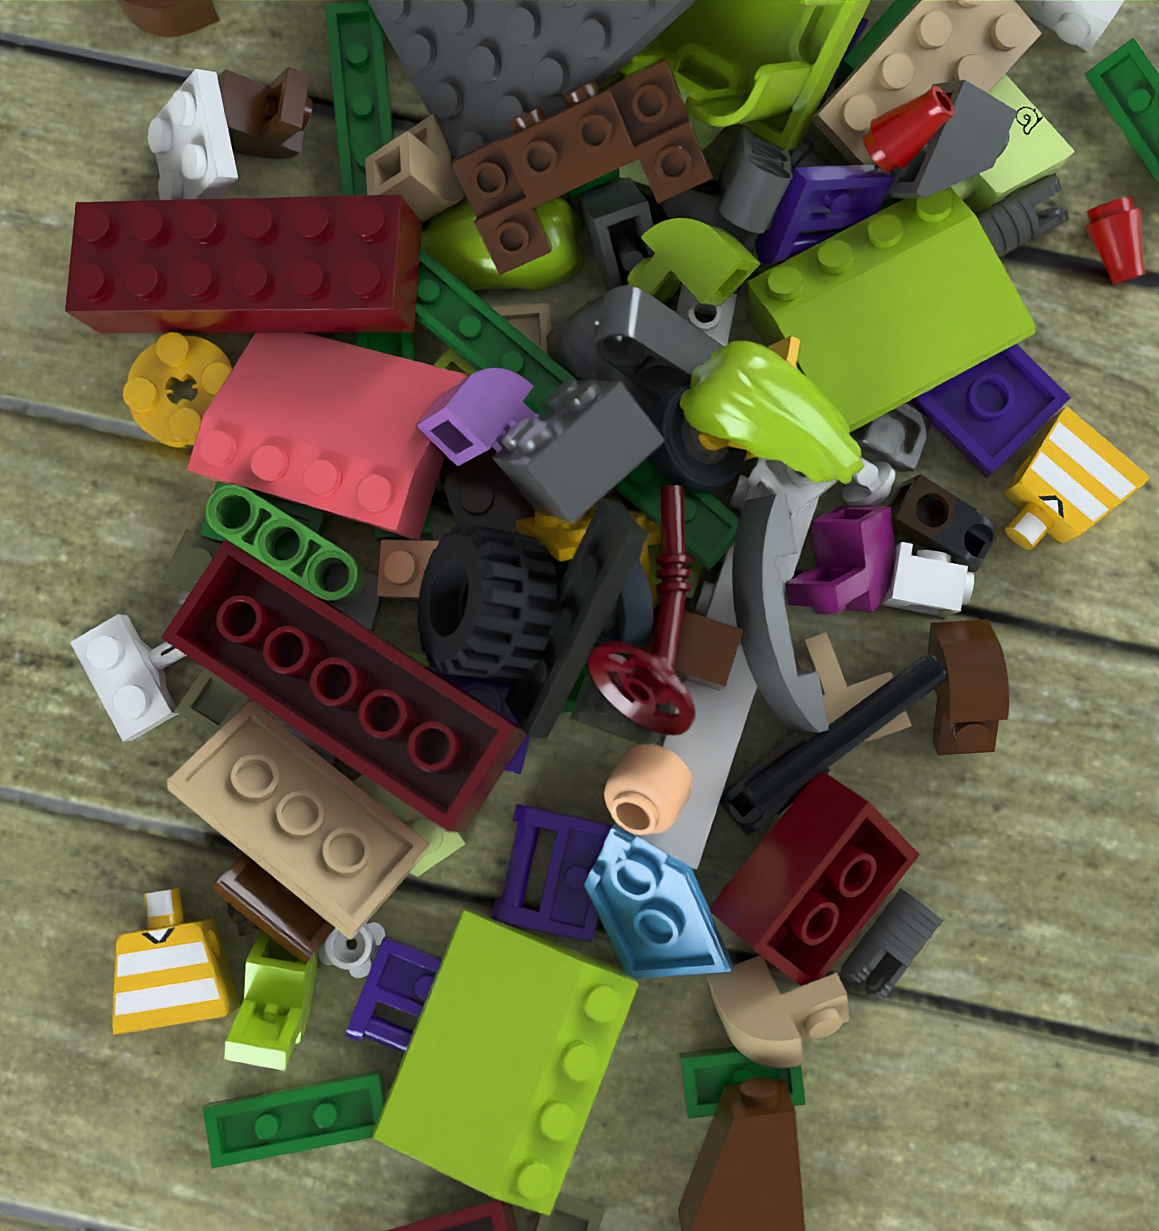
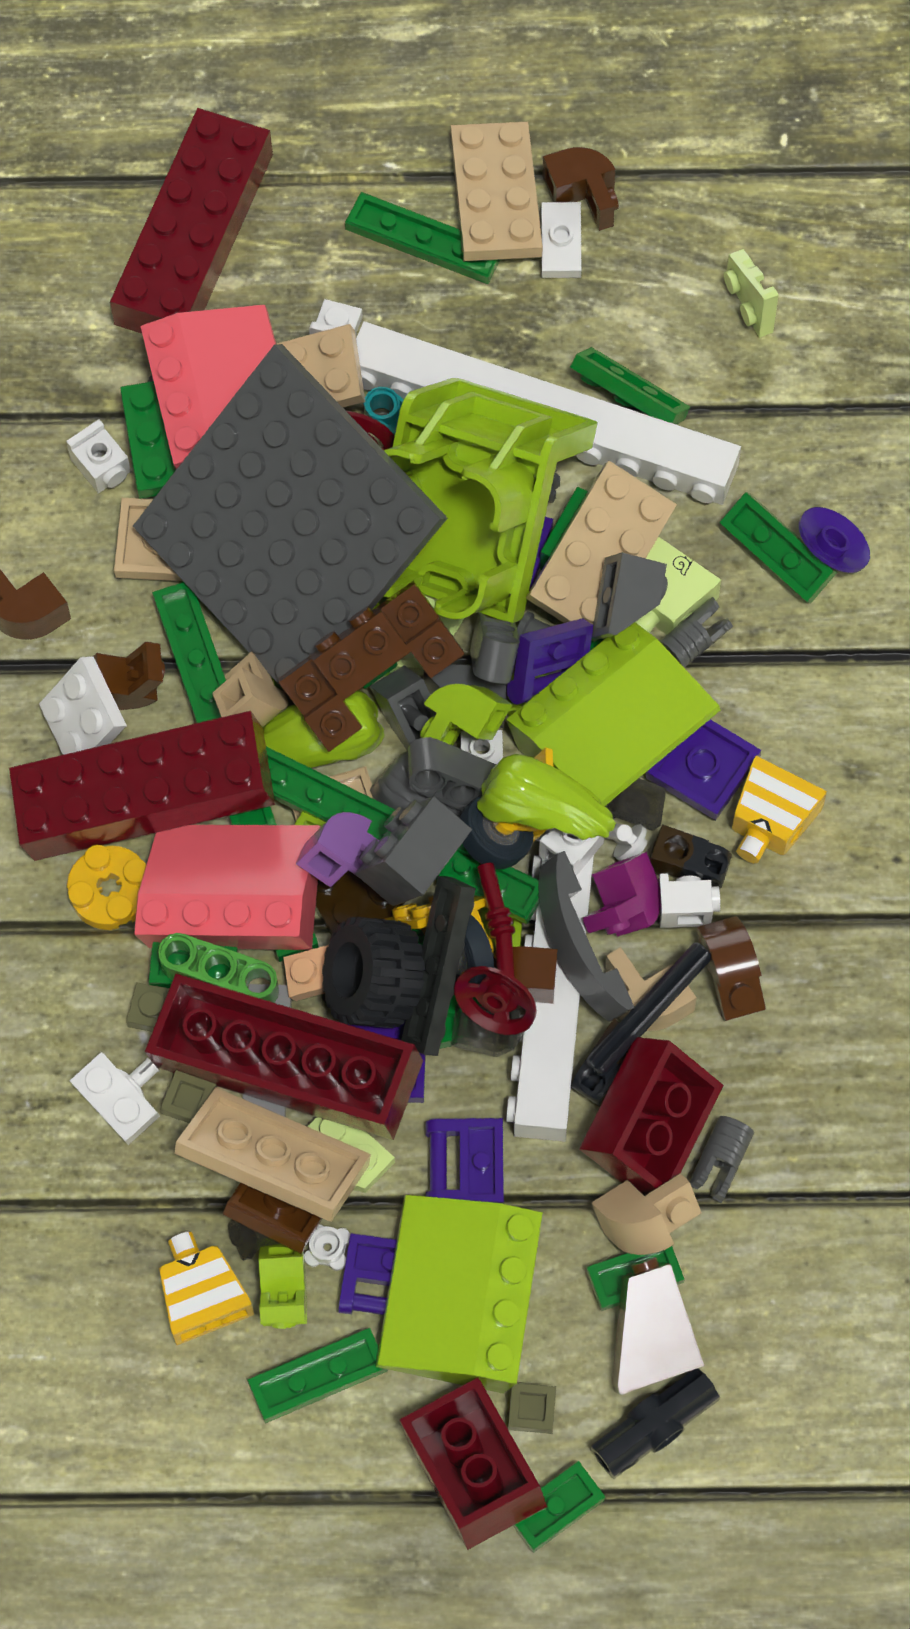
camera: 10 degrees left, 15 degrees down
dark azure tile [584,823,734,979] -> none
light nougat head [604,744,693,835] -> none
red cone [863,85,955,172] -> none
red cone [1085,196,1146,285] -> none

